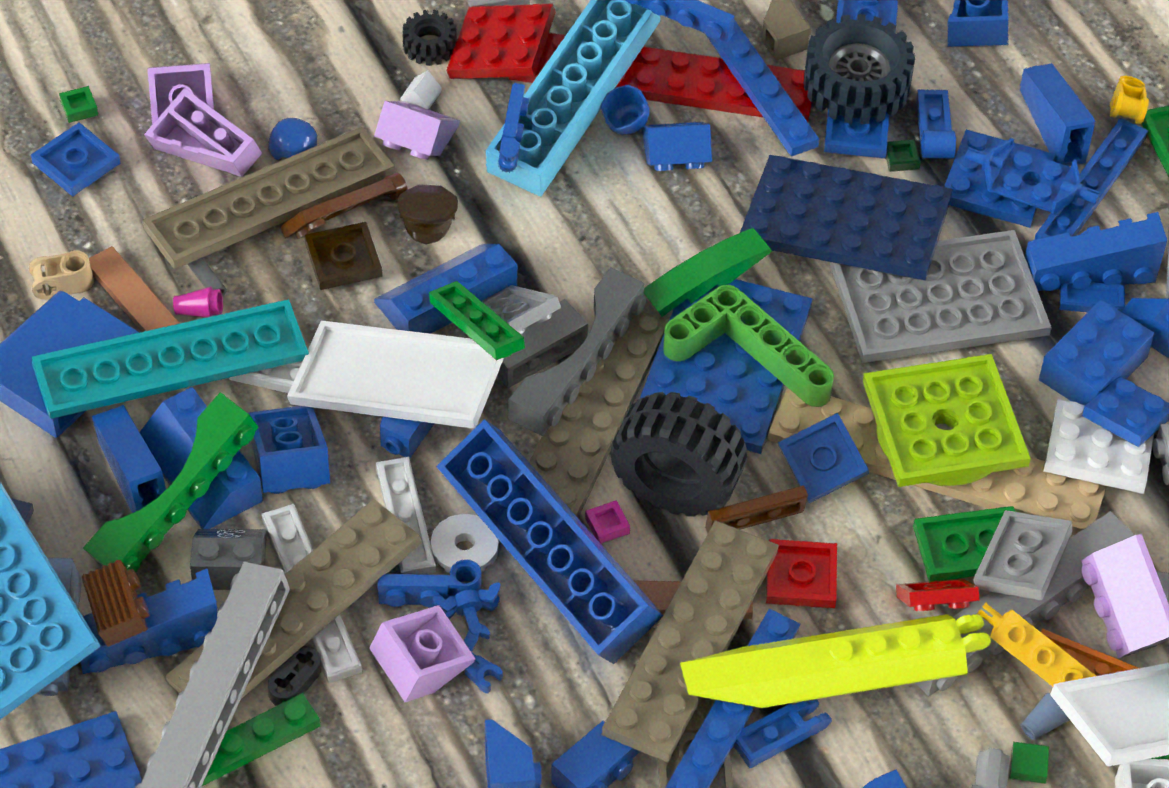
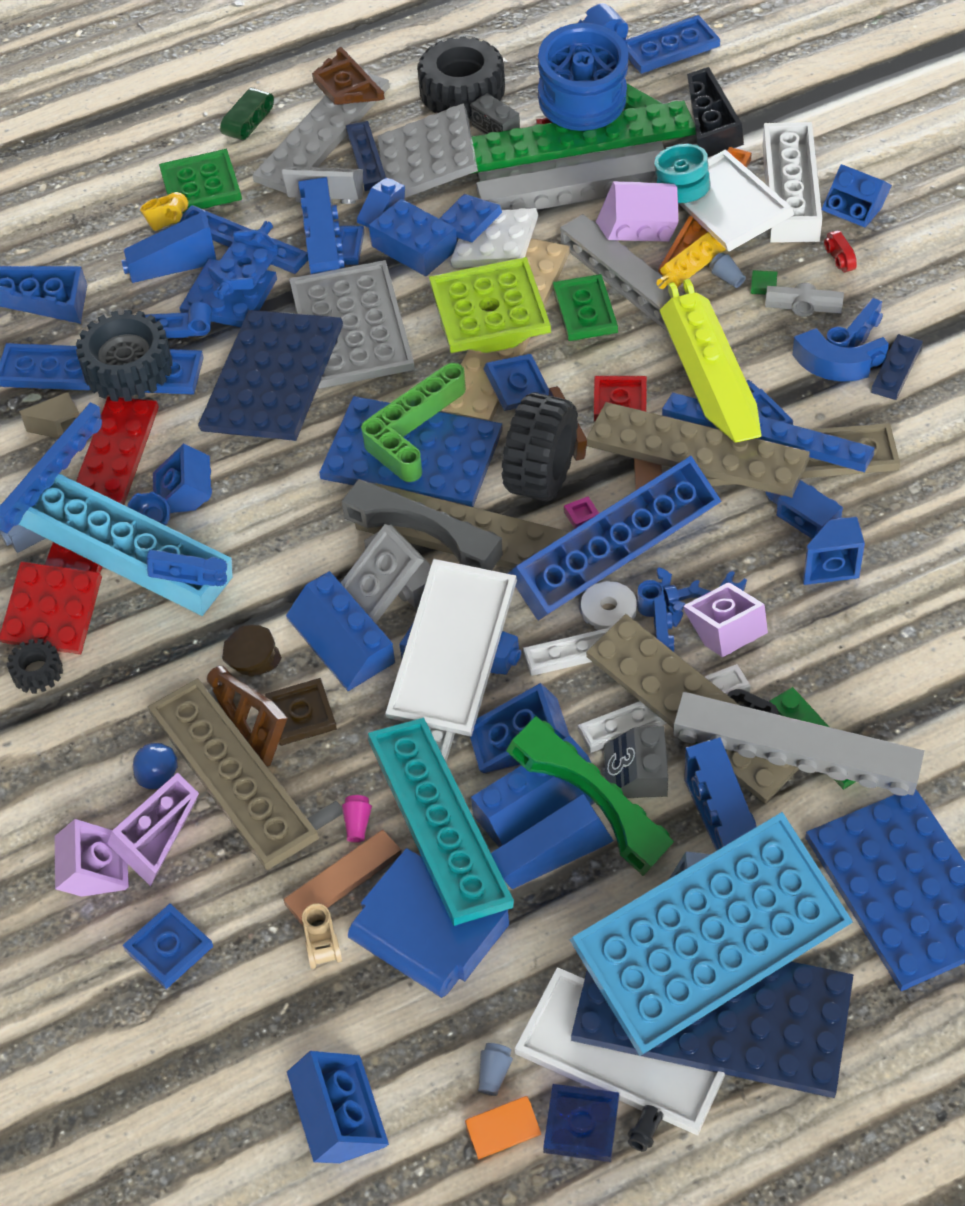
camera: 85 degrees left, 0 degrees up
green plate [59,86,98,123] -> none
reddish brown brick [82,560,150,647] -> none
lavender slope [374,101,460,160] -> none
white slope [401,70,442,109] -> none
green plate [429,281,525,360] -> none
green slope [644,228,772,317] -> none
blue plate [705,20,819,157] -> none
dark green tile [886,139,921,172] -> none
red plate [896,579,980,611] -> none
light grey plate [974,510,1072,600] -> none

